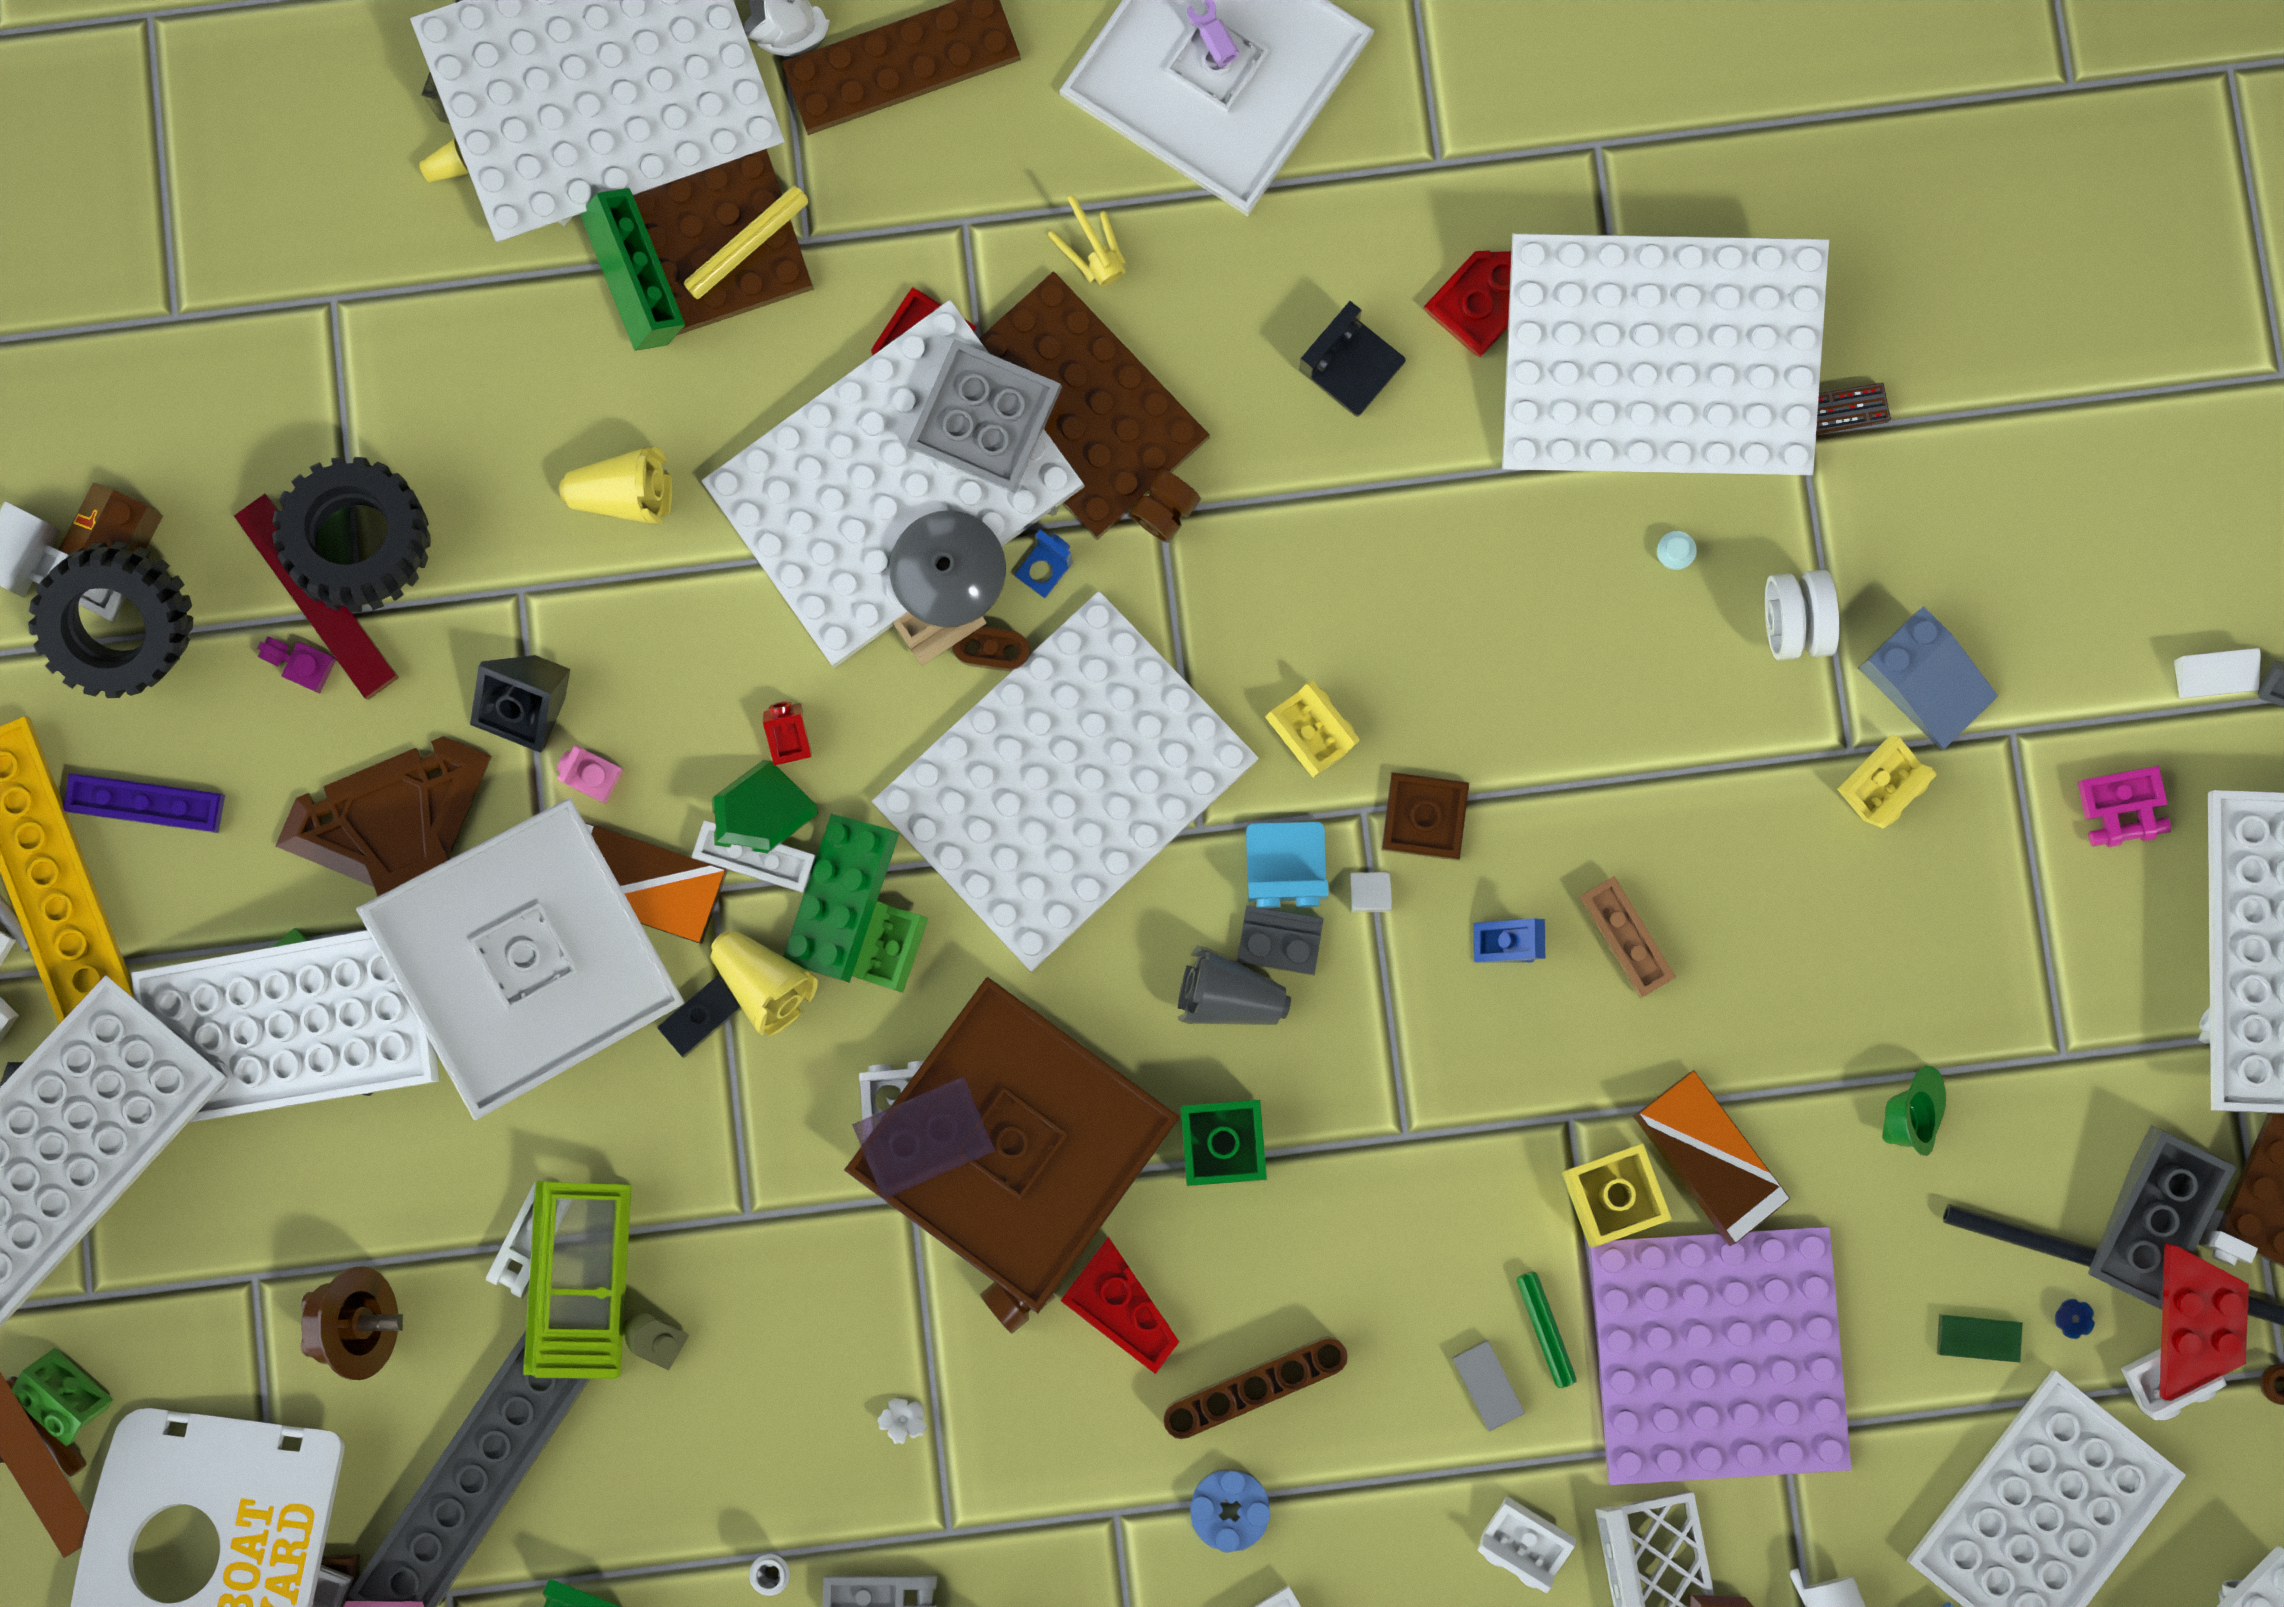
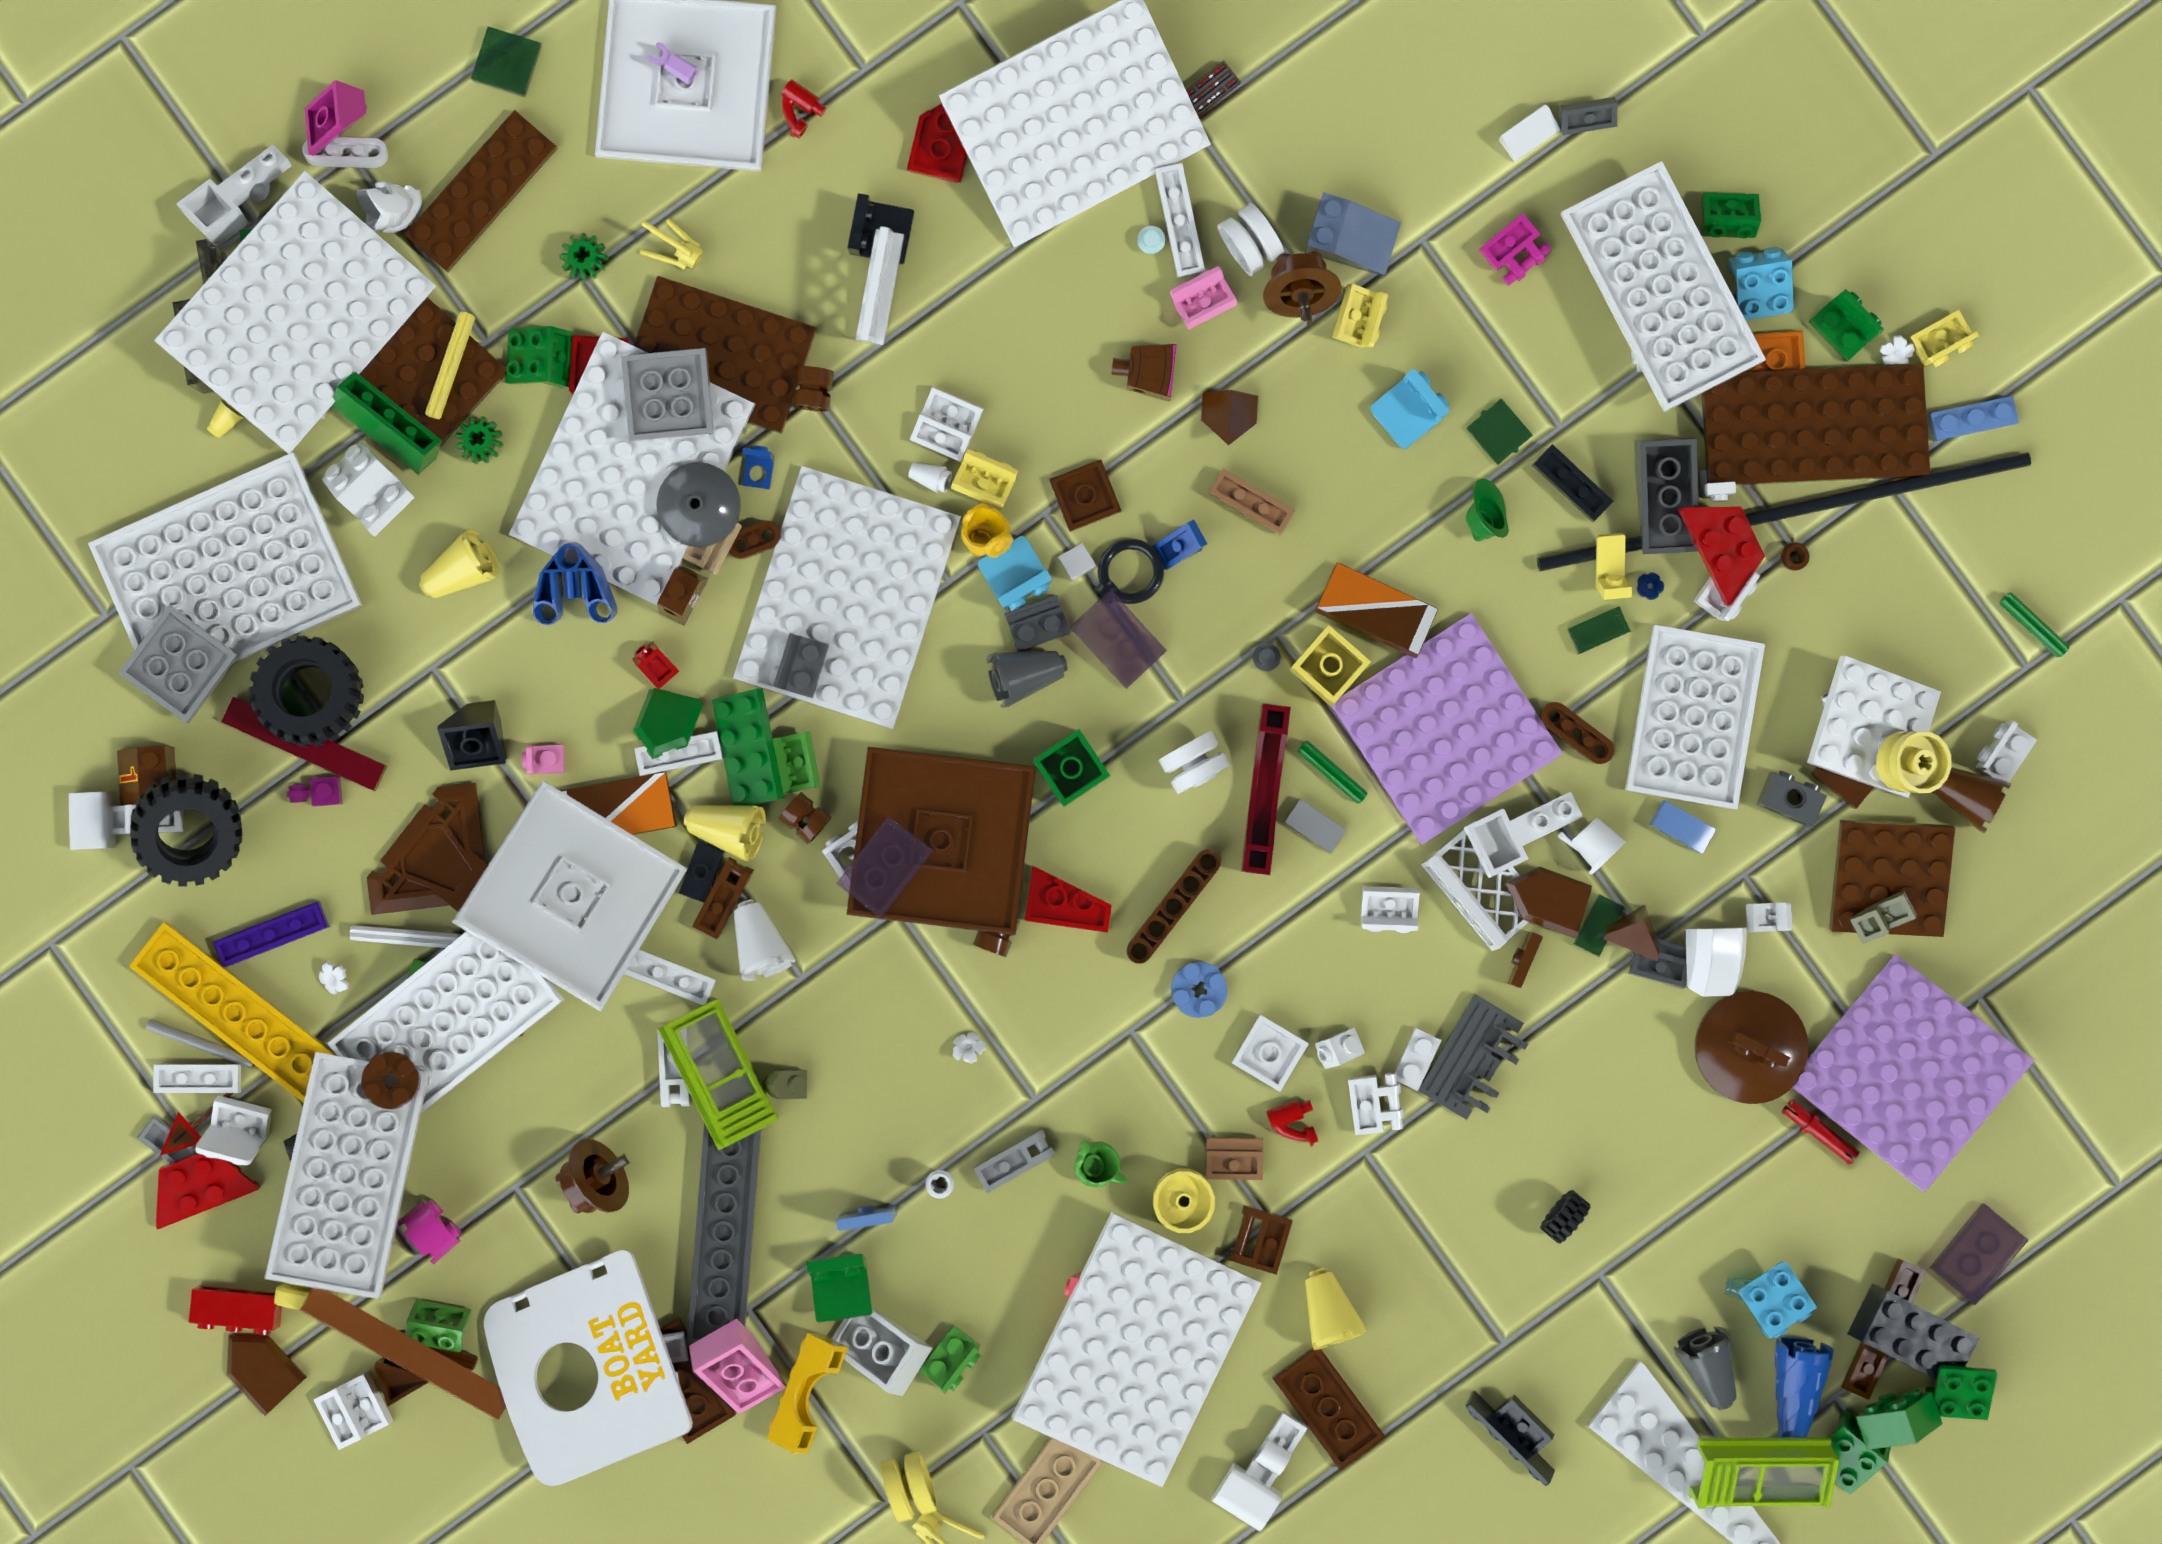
camera: 35 degrees left, 5 degrees up
none -> white plate [88,452,363,663]
none -> light grey plate [119,605,239,723]
none -> white plant [319,961,349,995]
none -> white bracket [322,440,415,537]
none -> white axle [349,925,461,948]
none -> reddish brown plate [361,1052,421,1110]
none -> dark pink brick [397,1199,462,1264]
none -> green gear [455,416,504,464]
none -> green bracket [505,326,573,388]
none -> blue connector [533,542,618,625]
none -> green gear [559,233,608,282]
none -> white plate [624,949,717,1006]
none -> reddish brown torso [657,566,708,626]
none -> reddish brown plate [692,857,754,939]
none -> white cone [734,900,795,981]
none -> dark grey plate [773,633,829,699]
none -> reddish brown wheel [778,792,832,845]
none -> red plant [781,79,827,139]
none -> medium blue plate [836,1205,897,1231]
none -> white fence [856,226,904,345]
none -> white cone [909,462,952,493]
none -> white slope [910,386,985,462]
none -> yellow hair [961,503,1014,558]
none -> tile [1069,589,1167,689]
none -> black piece [1094,539,1164,605]
none -> reddish brown torso [1111,344,1177,401]
none -> white plate [1155,163,1205,279]
none -> white wheel [1158,731,1231,795]
none -> bright pink bracket [1170,266,1238,330]
none -> reddish brown slope [1201,390,1258,446]
none -> dark red arch [1241,703,1291,875]
none -> dark grey plate [1253,643,1281,671]
none -> reddish brown piece [1263,251,1342,327]
none -> medium azure bracket [1370,368,1450,449]
none -> white plate [1464,792,1583,878]
none -> clear green piece [1466,398,1533,465]
none -> black plate [1532,444,1614,522]
none -> reddish brown plate [1540,702,1614,764]
none -> light yellow bracket [1596,533,1632,600]

